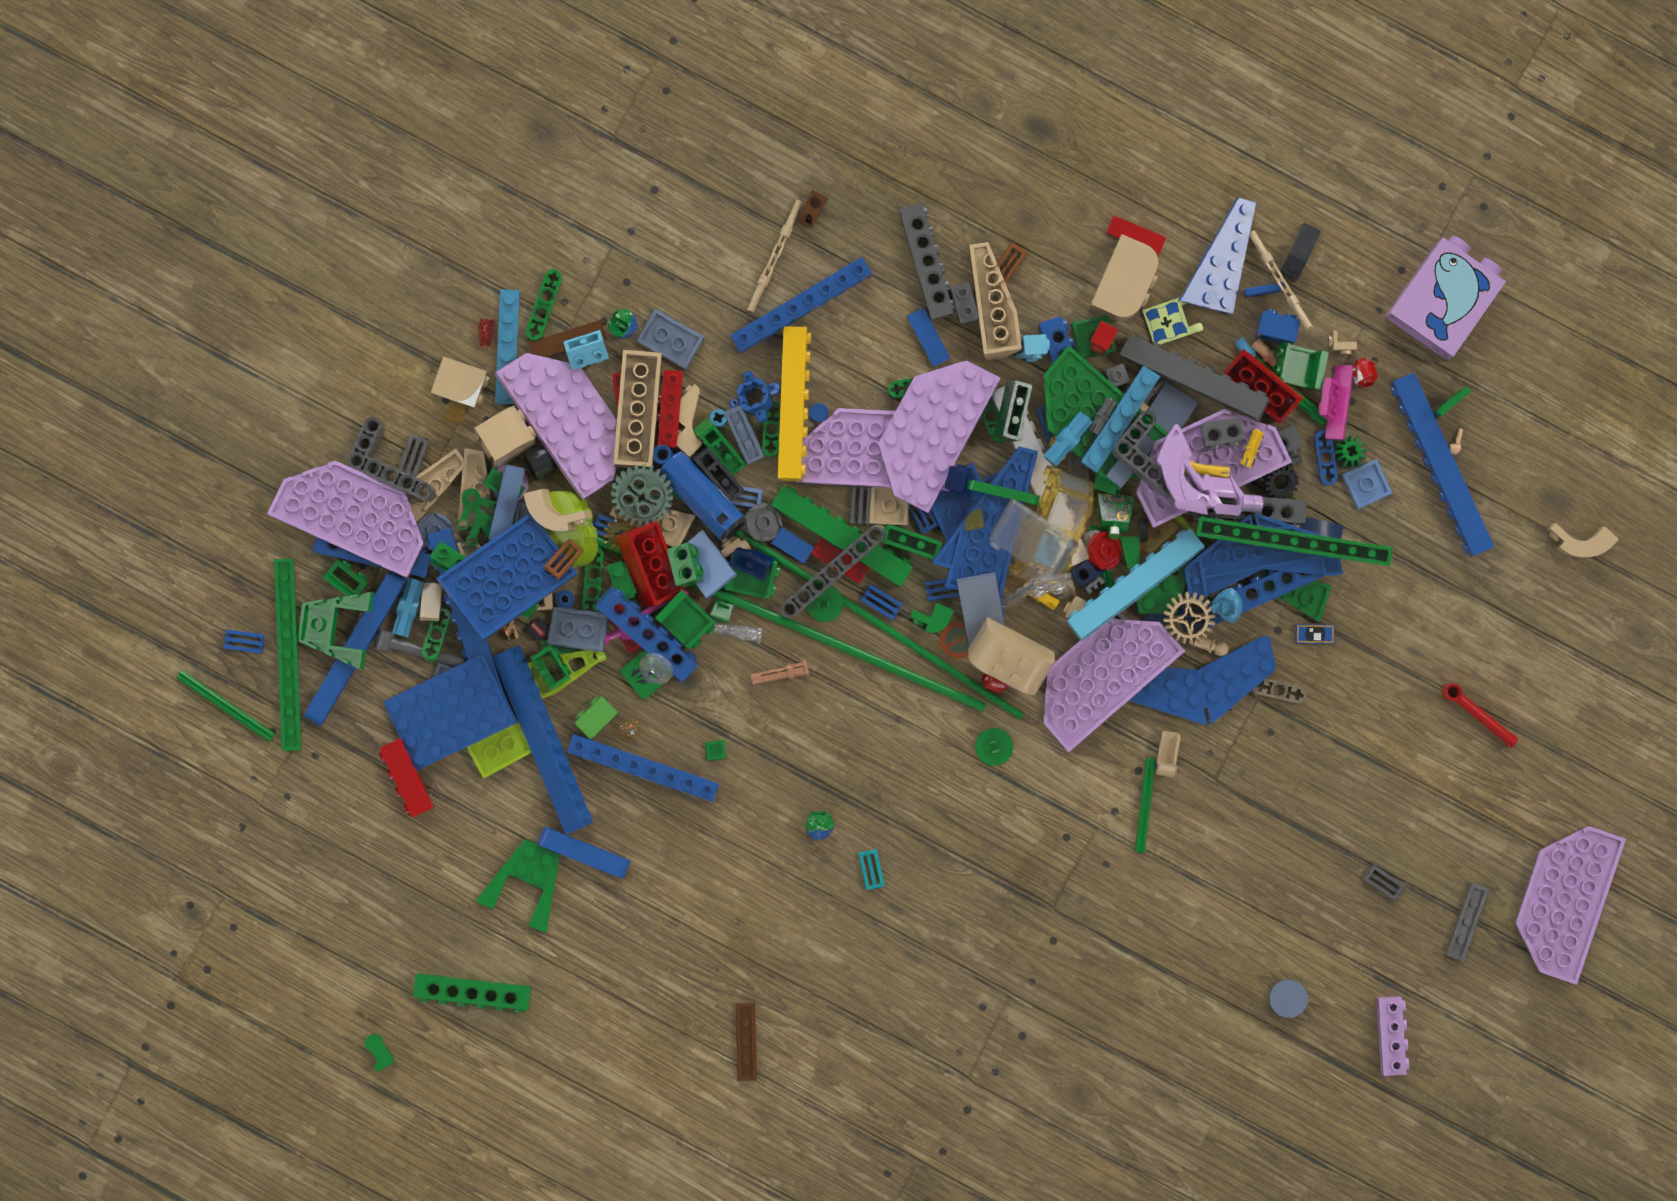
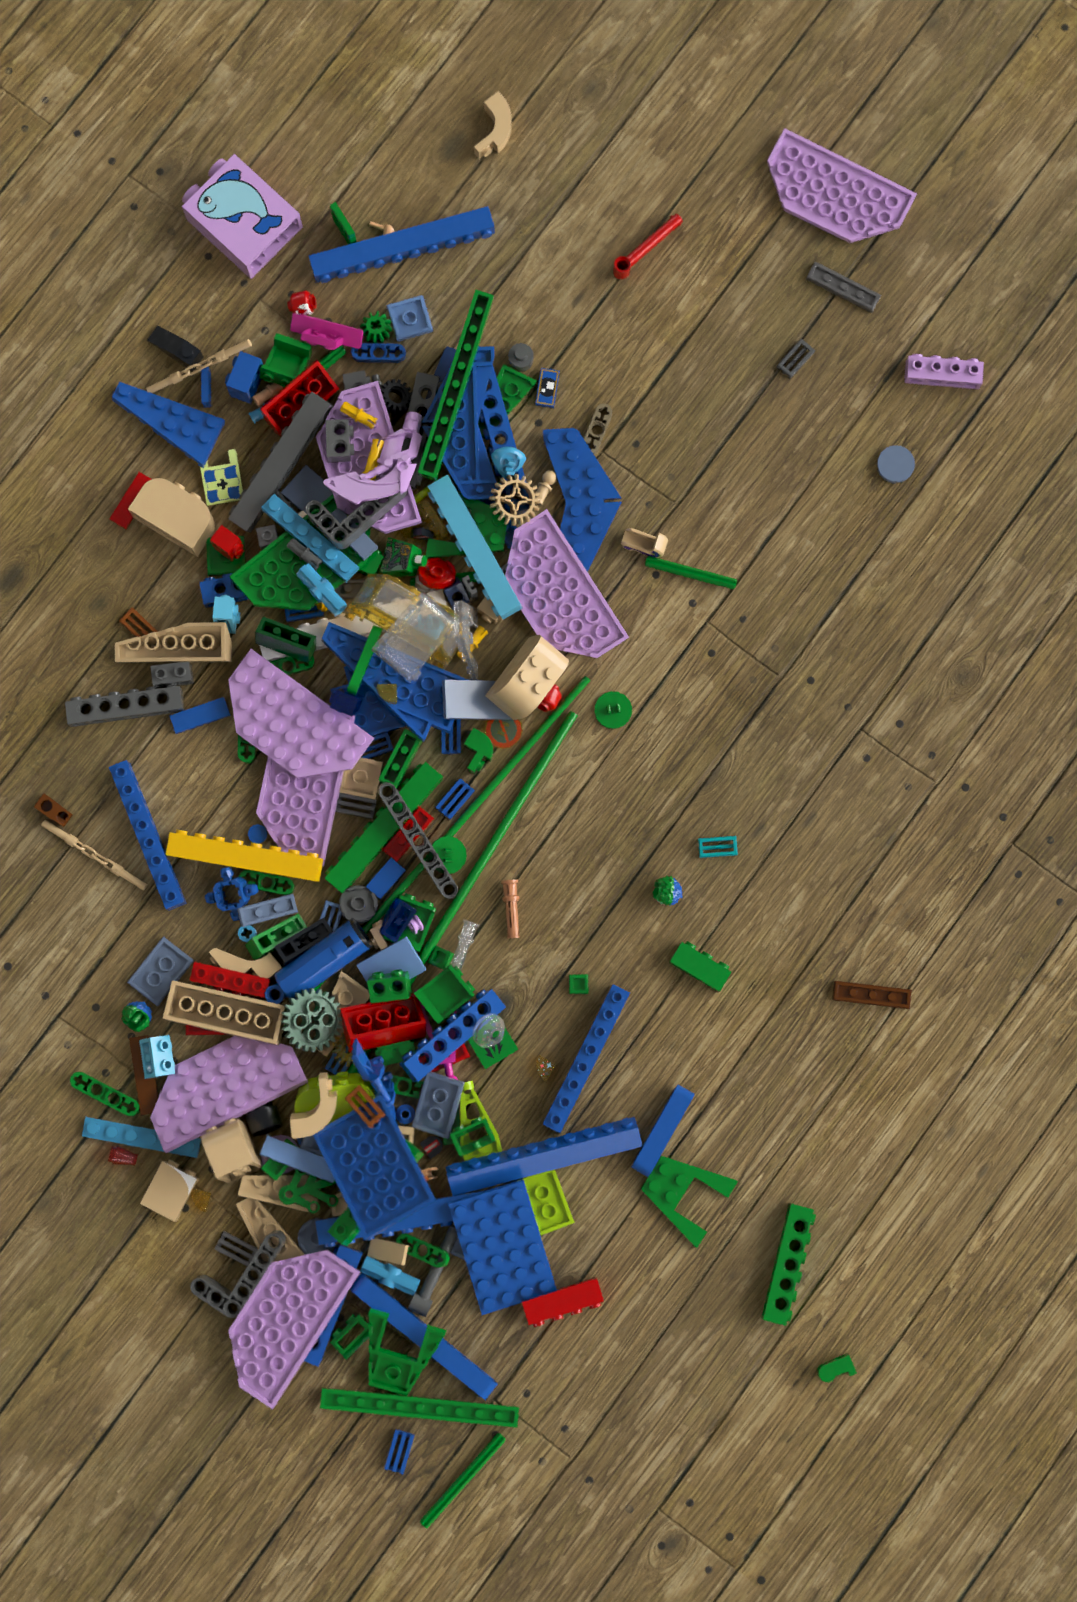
camera: 85 degrees left, 5 degrees down
bright green brick [575,696,619,740] -> none
tan bracket [1328,331,1357,355] -> none
none -> blue piece [351,1039,396,1121]
none -> lavender bush [406,915,424,934]
none -> dark grey piece [508,343,534,371]
none -> green brick [669,941,732,993]

